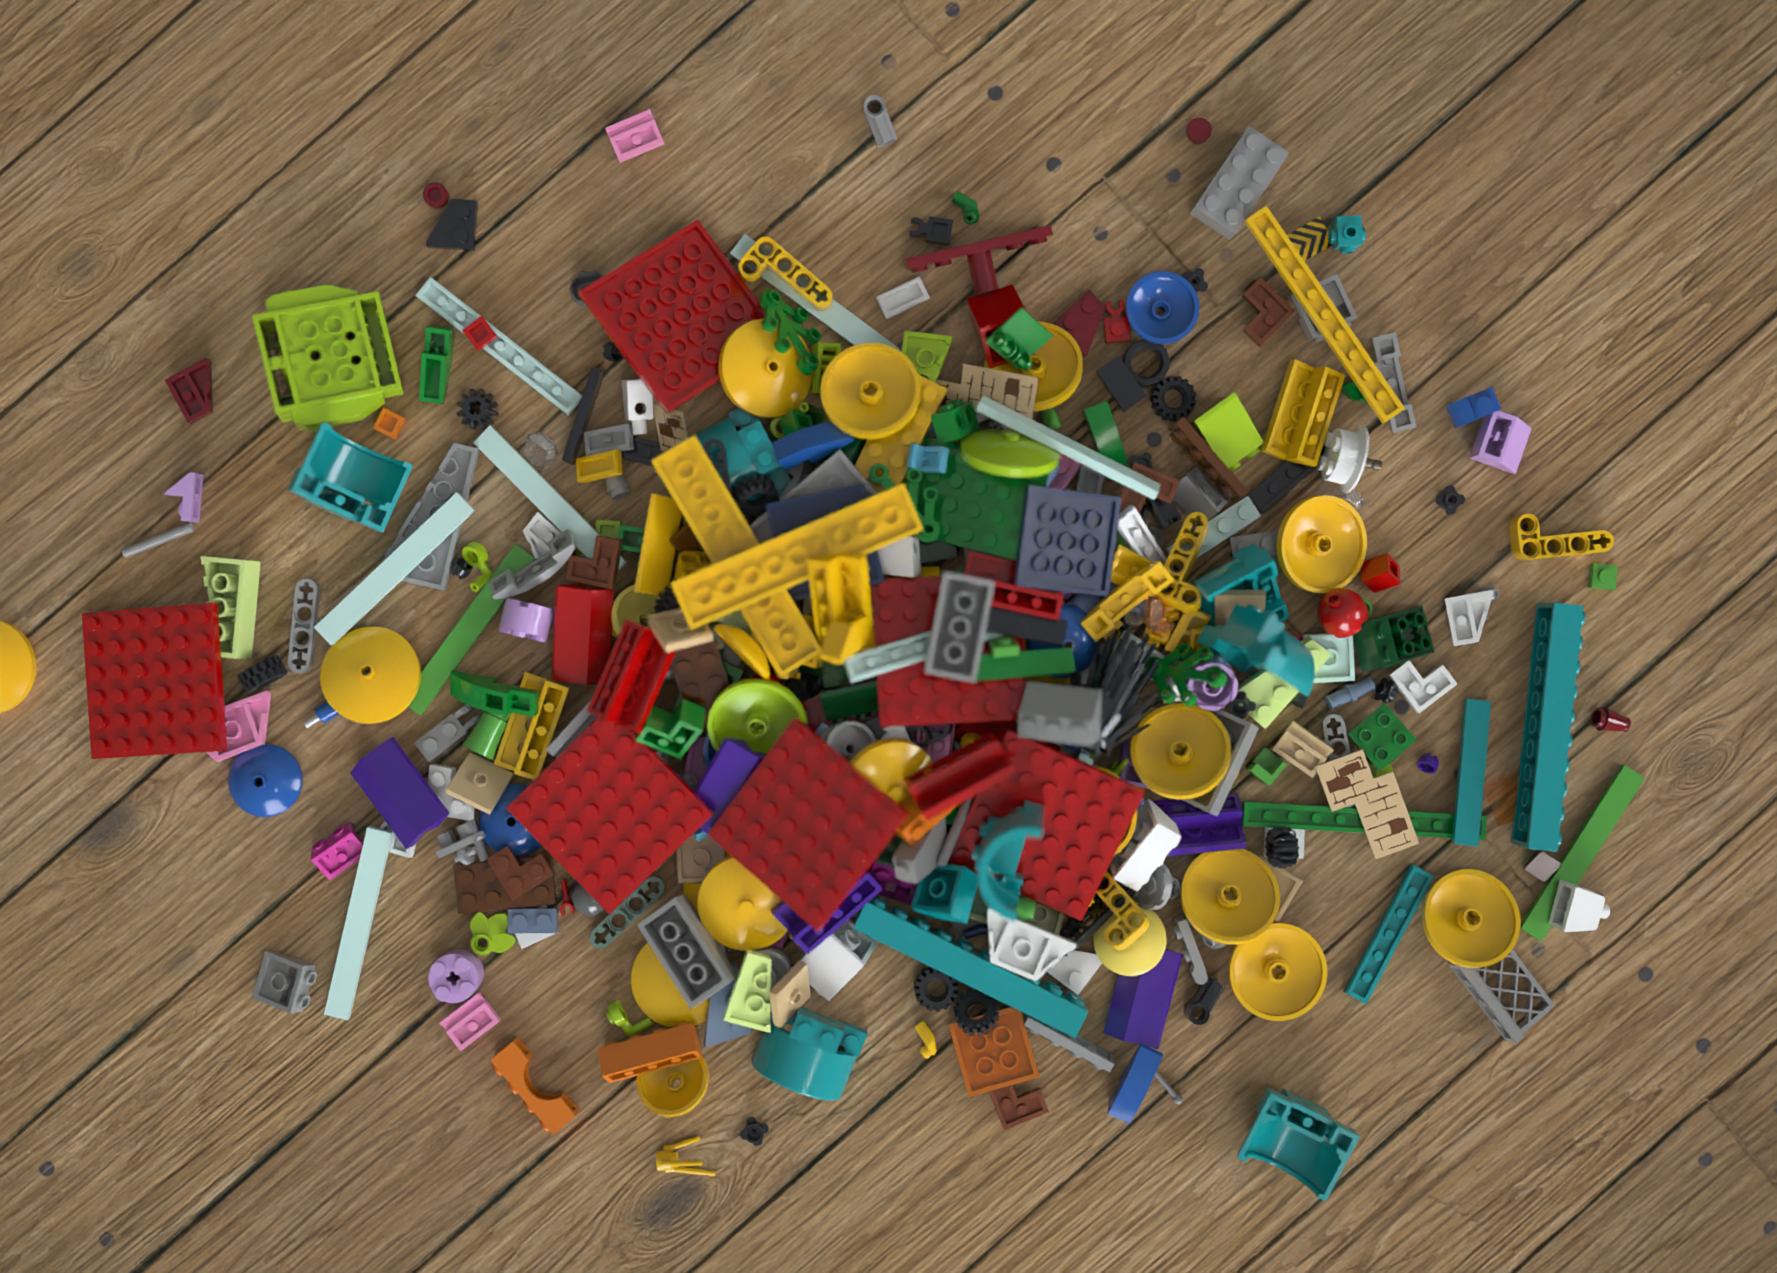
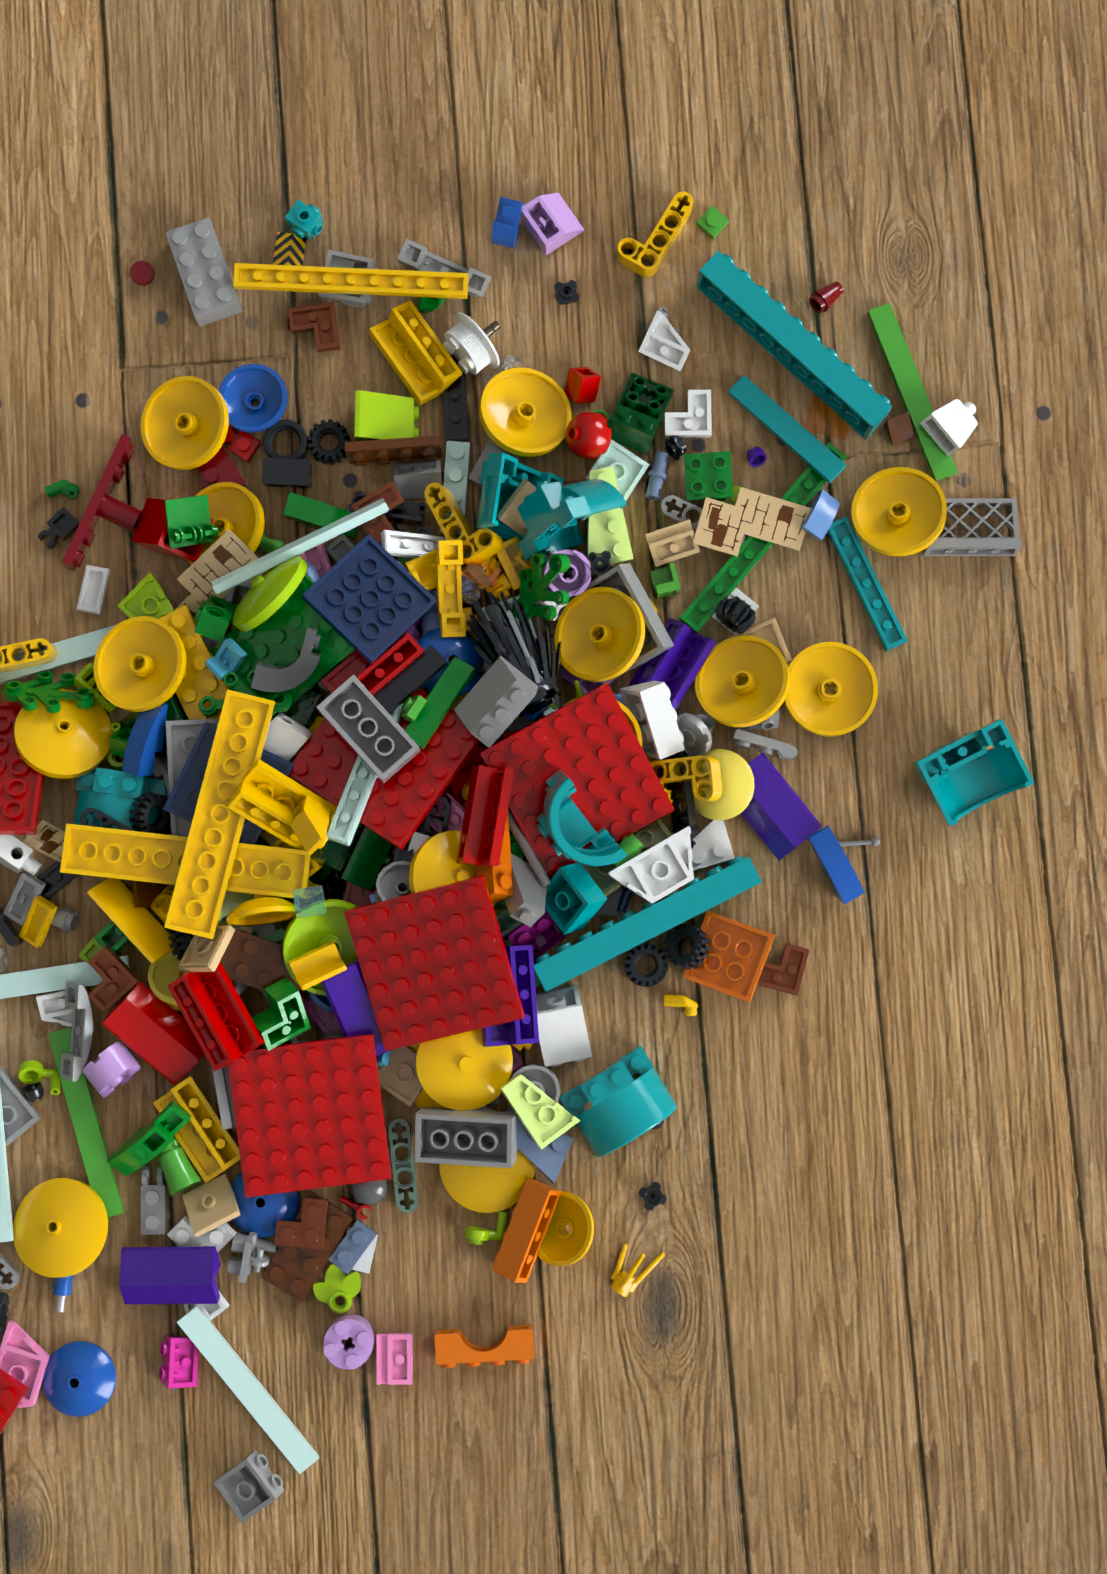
camera: 55 degrees left, 5 degrees down
tan plate [769,960,811,1028] -> none
light grey plate [1024,1014,1114,1072] -> none
black plate [1181,268,1208,292] -> none
black piece [1184,976,1225,1025] -> none
black hinge [1291,692,1308,709] -> none
none -> yellow dish [141,376,229,470]
none -> dark grey arch [251,625,321,692]
none -> yellow panel [288,940,347,990]
none -> clear light blue panel [293,886,326,918]
none -> medium blue slope [800,489,840,541]

